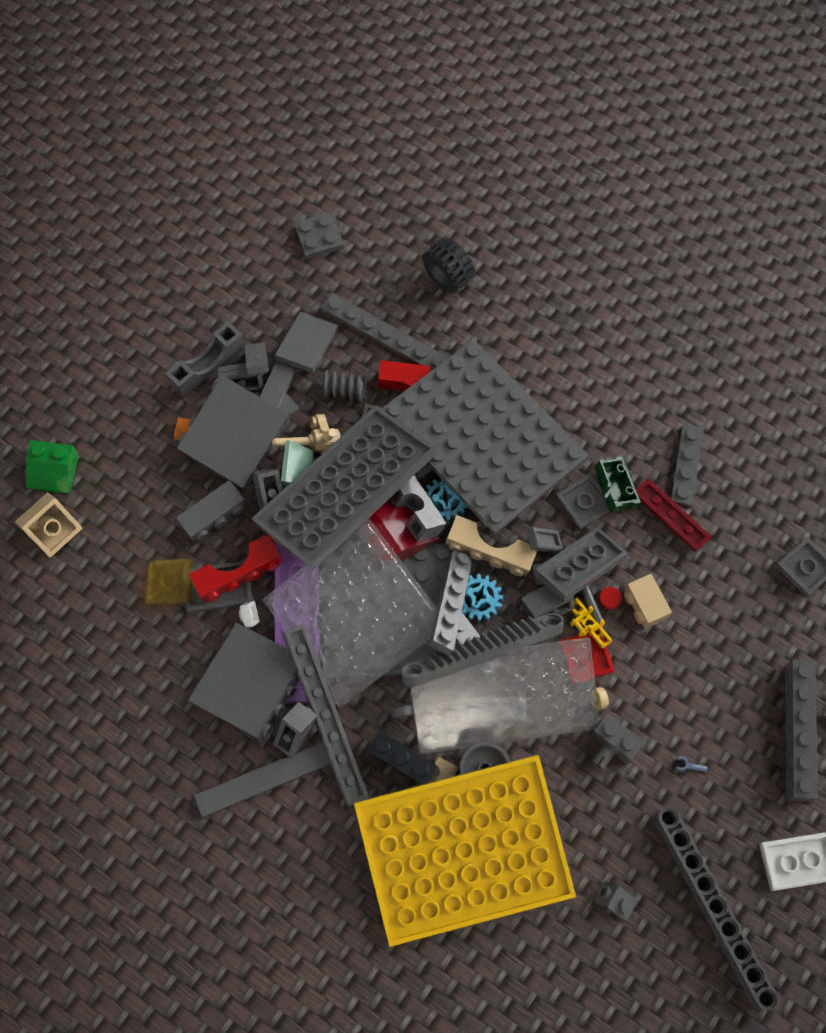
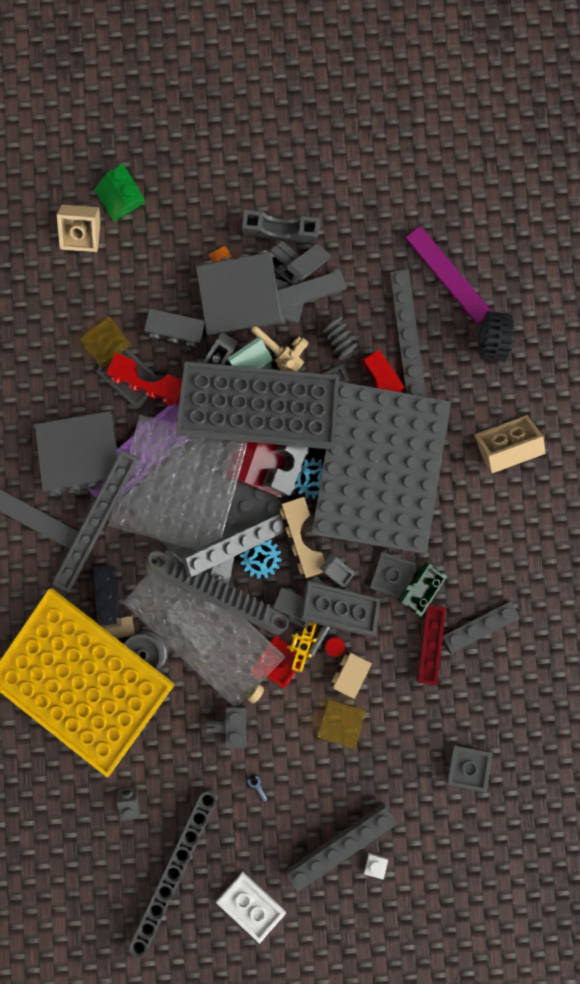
camera: 55 degrees right, 15 degrees up
white plate [239,600,260,628] -> none
dark grey brick [273,702,317,758] -> none
dark grey tile [275,312,338,373] -> none
dark grey plate [294,212,344,259] -> none
dark grey tile [390,705,414,719] -> none
none -> clear yellow tile [318,699,366,749]
none -> magenta tile [406,226,492,325]
none -> tan slope [474,415,546,473]

